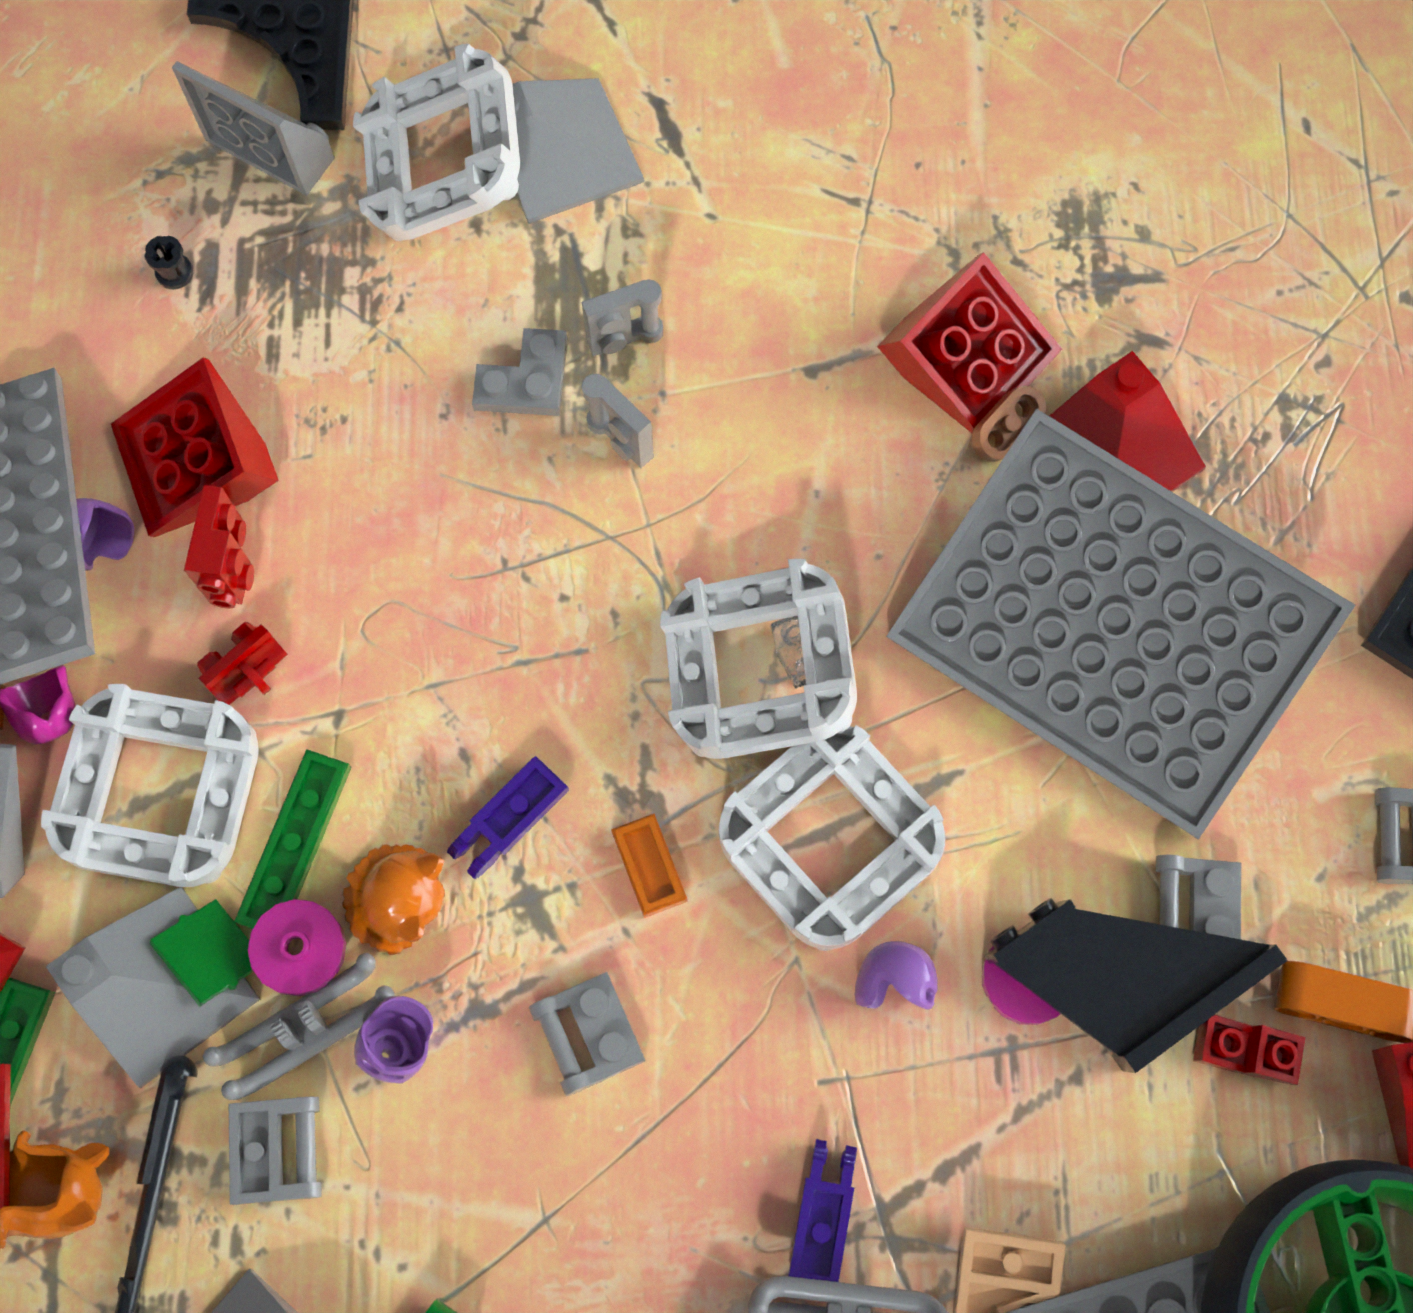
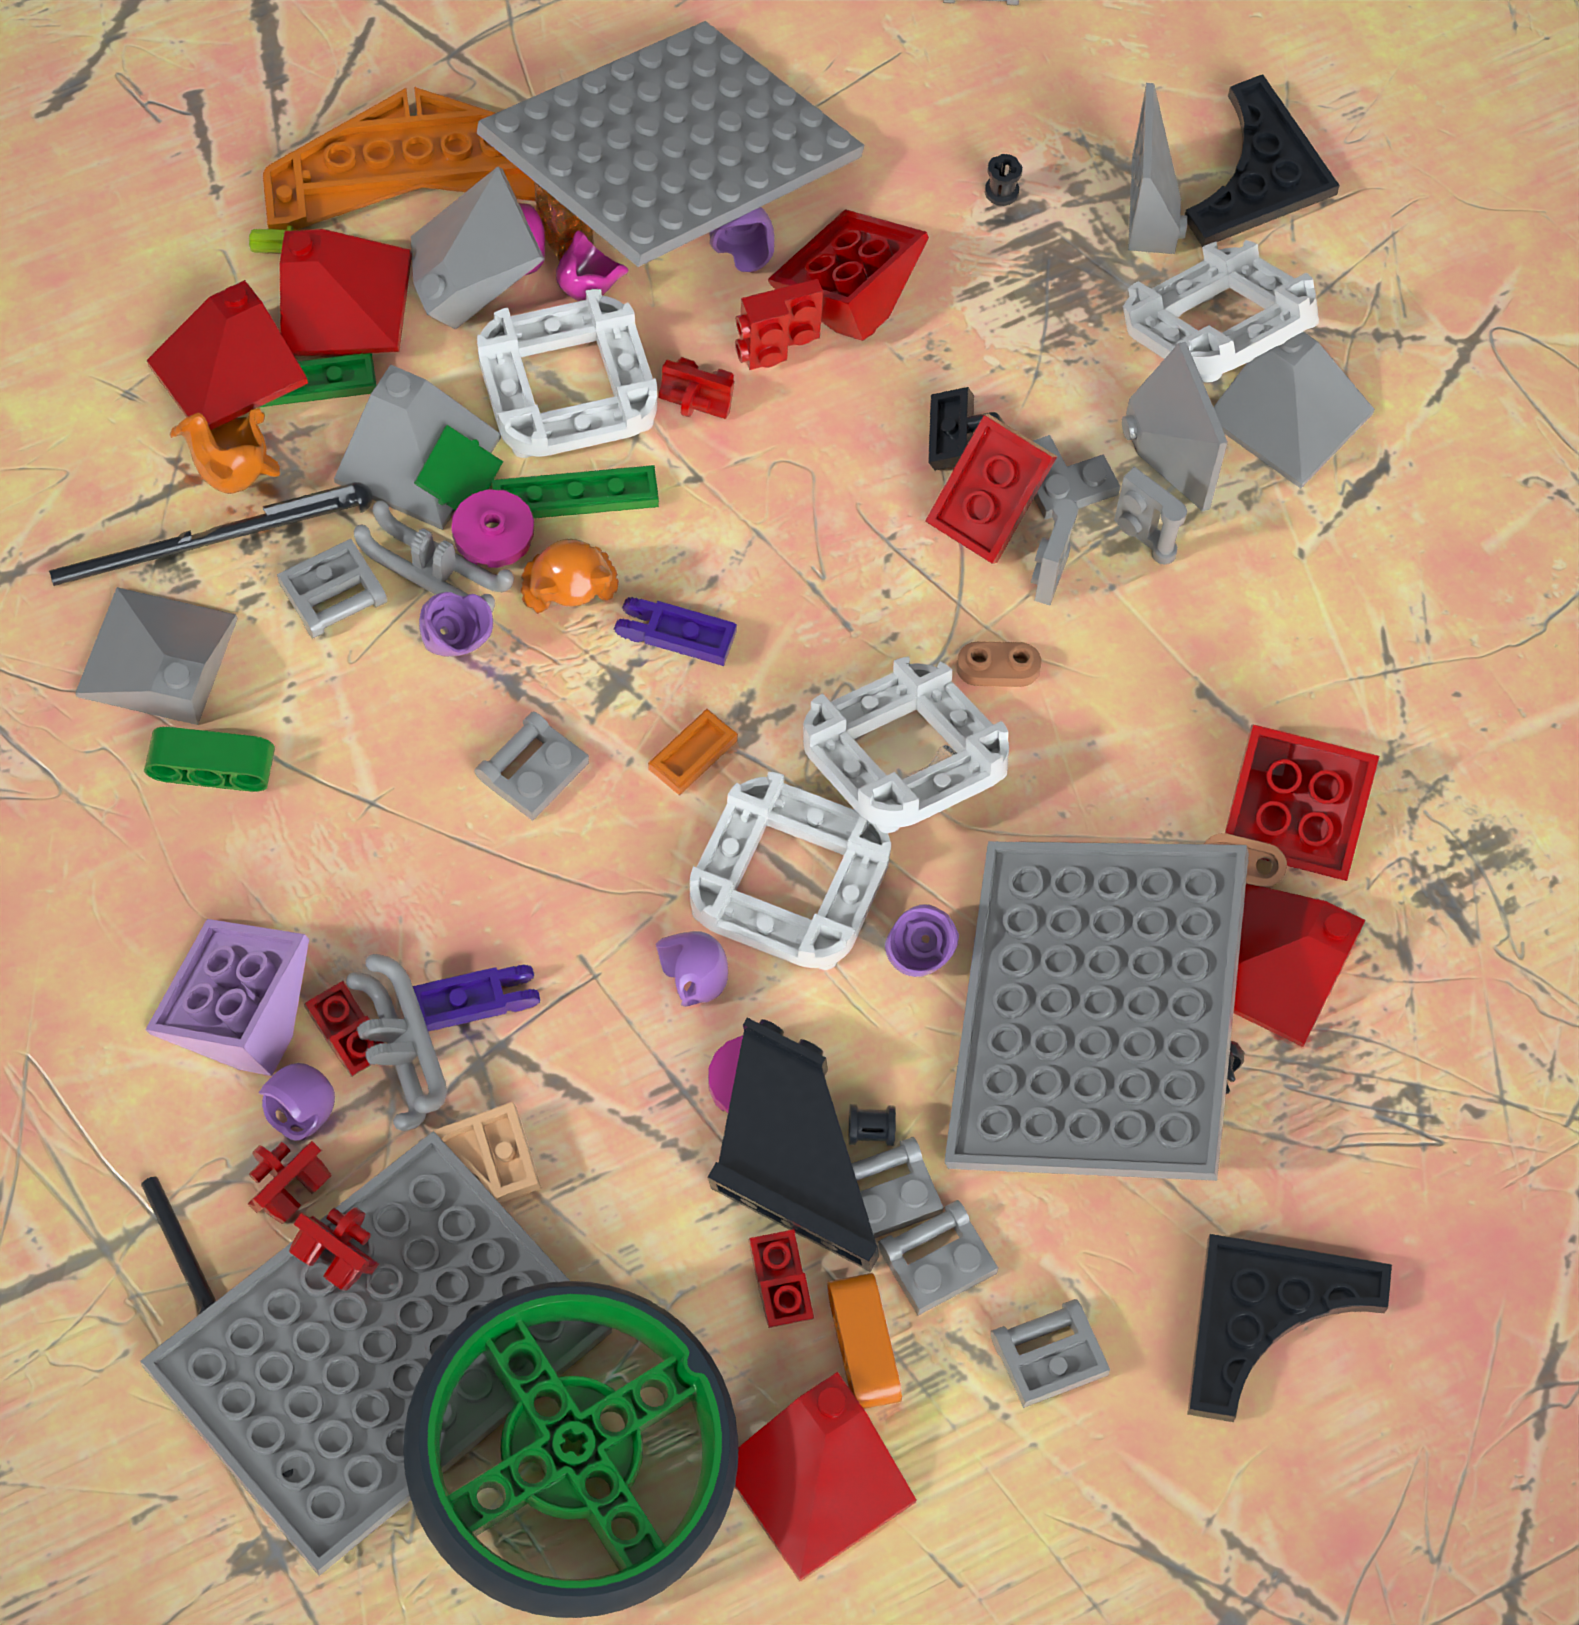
camera: 60 degrees right, 10 degrees down
none -> black bush [848,1104,896,1146]
none -> light grey plate [878,1200,998,1316]
none -> medium lavender helmet [885,904,959,977]
none -> red plate [925,414,1057,564]
none -> black plate [928,387,1005,471]
none -> nougat plate [957,641,1041,687]
none -> light grey slope [1122,342,1228,511]

